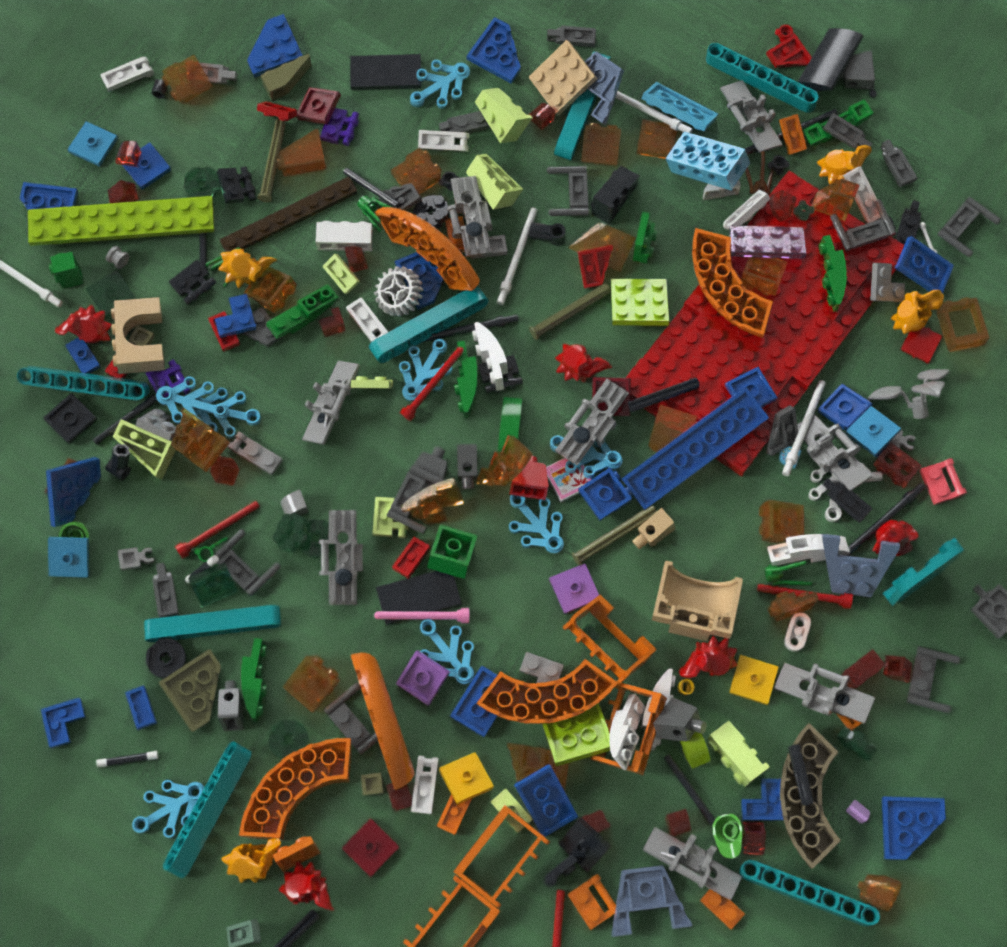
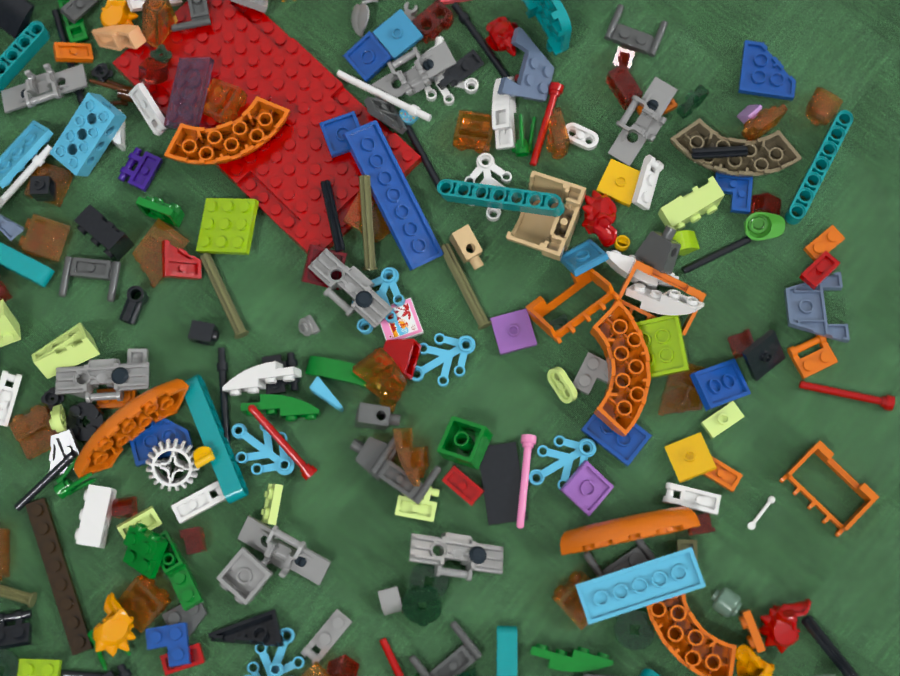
camera: 80 degrees left, 5 degrees up
dark red plate [342,818,400,877] -> none
orange hinge [453,805,550,909] -> none
white bar [497,208,538,305] -> none
black plate [544,854,577,887] -> none
red head [555,344,612,382] -> none
blue plate [578,468,632,521] -> none
light grey piece [643,827,742,901] -> none
clear red brick [665,808,691,837] -> none
green slope [819,235,847,312] -> none
none -> black brick [29,176,56,202]
none -> yellowish green plate [49,404,67,433]
none -> light nougat slope [91,25,146,51]
none -> dark purple plate [117,147,163,192]
none -> green plate [123,523,168,579]
none -> black brick [188,320,220,347]
none -> yellow plate [193,446,215,469]
none -> black wing [208,609,284,647]
none -> light grey plate [216,547,273,605]
none -> light grey plate [298,315,320,336]
none -> medium azure slope [309,376,344,412]
none -> olive axle [359,175,378,270]
none -> black bar [406,125,441,189]
none -> teal beam [437,179,565,217]
none -> white plant [464,153,512,222]
none -> yellowish green plate [547,367,578,404]
none -> dark azure tile [560,239,609,277]
none -> medium azure plate [575,547,706,625]
none -> white plate [632,155,664,210]
none -> sand green head [711,587,742,618]
none -> clear orange plate [741,104,788,141]
none -> white hinge [747,496,775,530]
none -> red plate [799,251,840,290]

